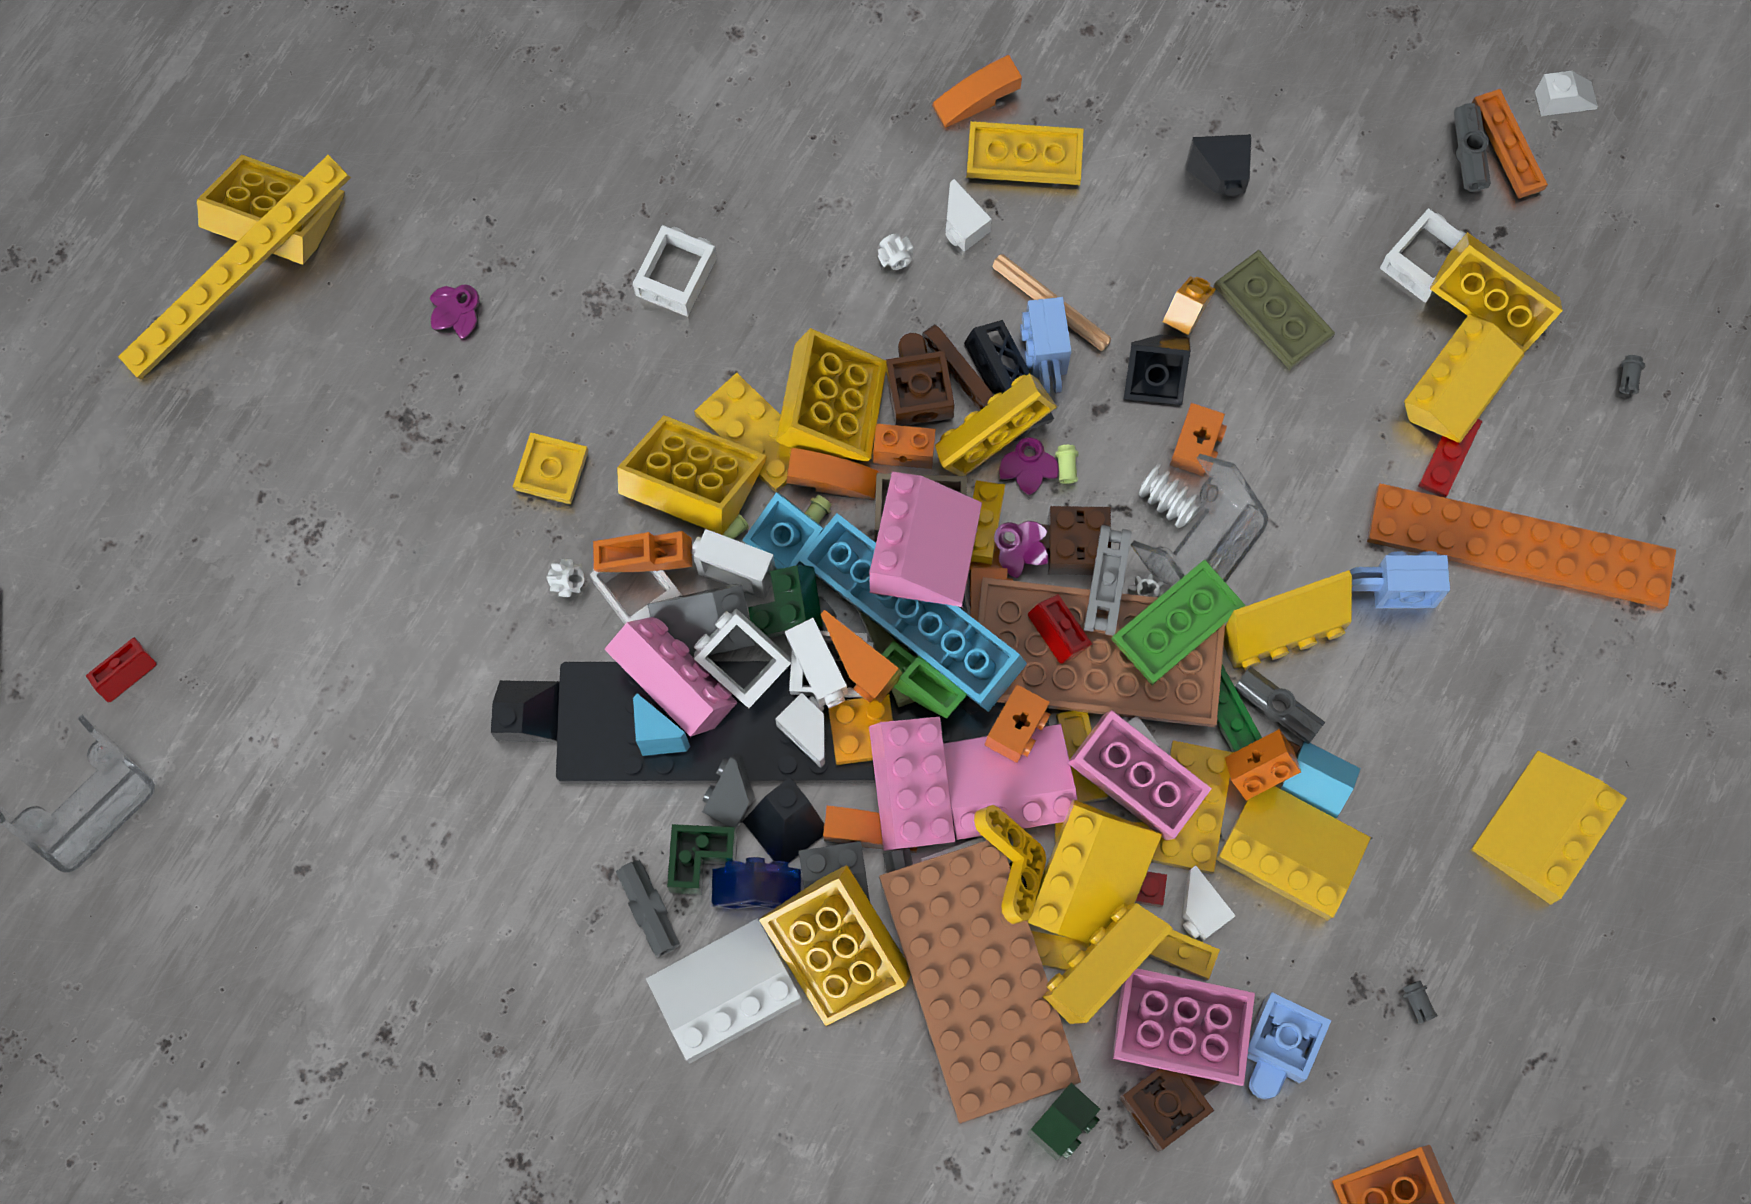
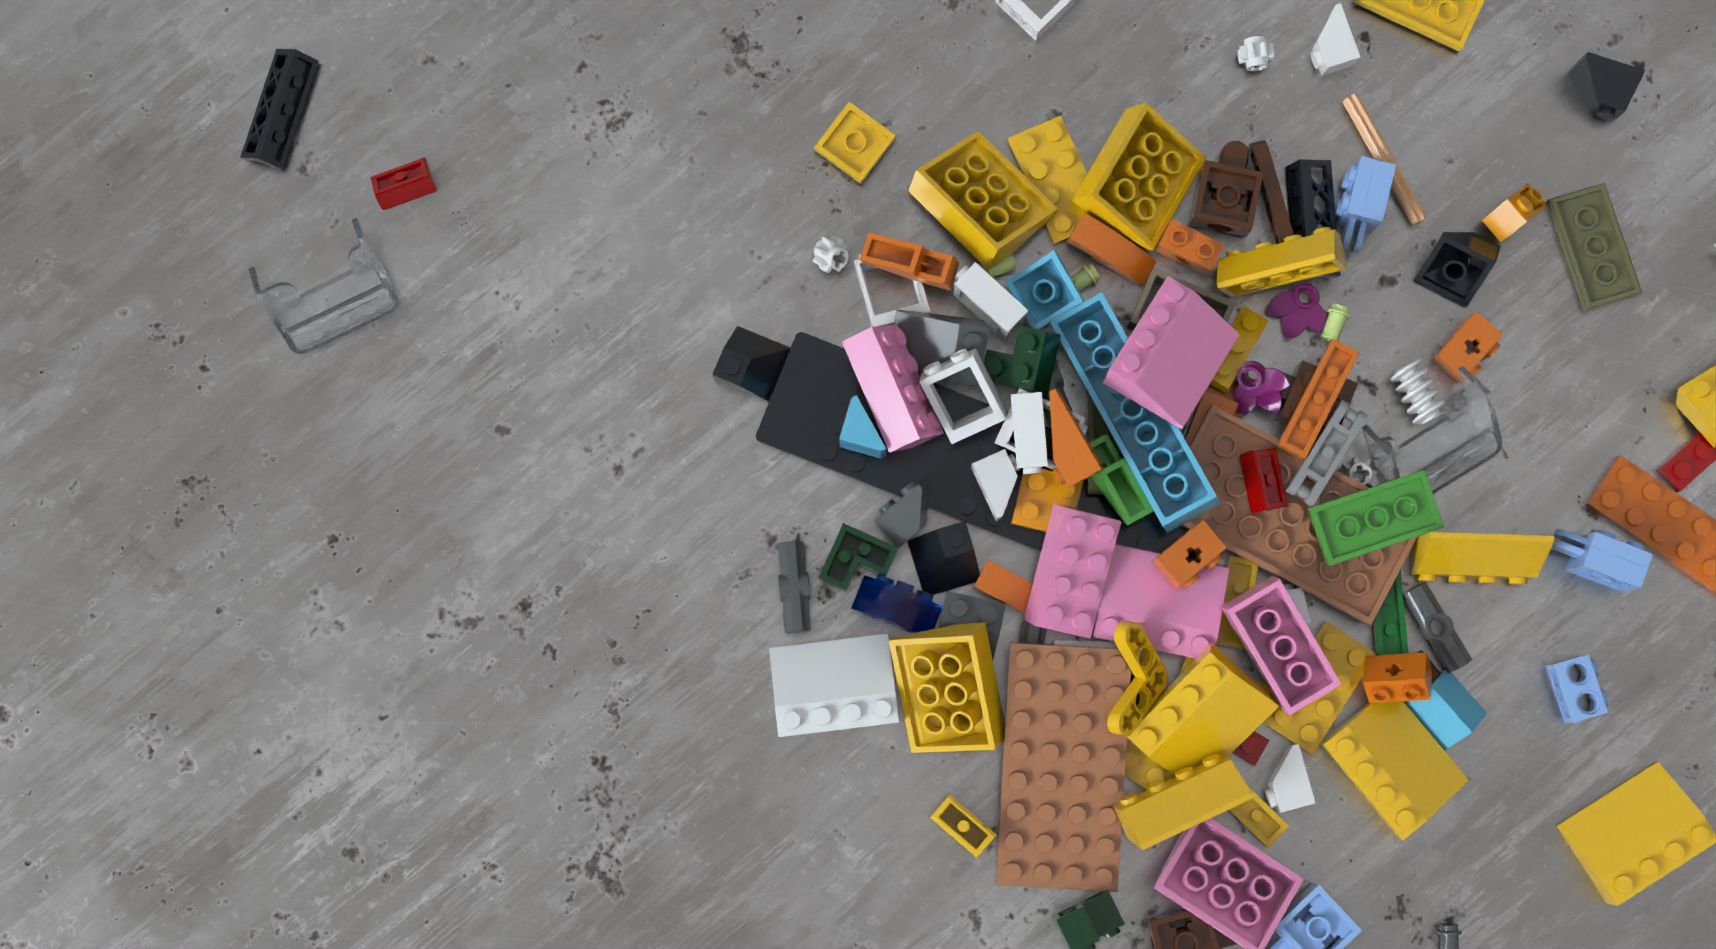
camera: 25 degrees right, 10 degrees up
none -> yellow brick [930,794,997,858]
none -> orange plate [1277,339,1360,460]
none -> light blue brick [1546,654,1608,723]

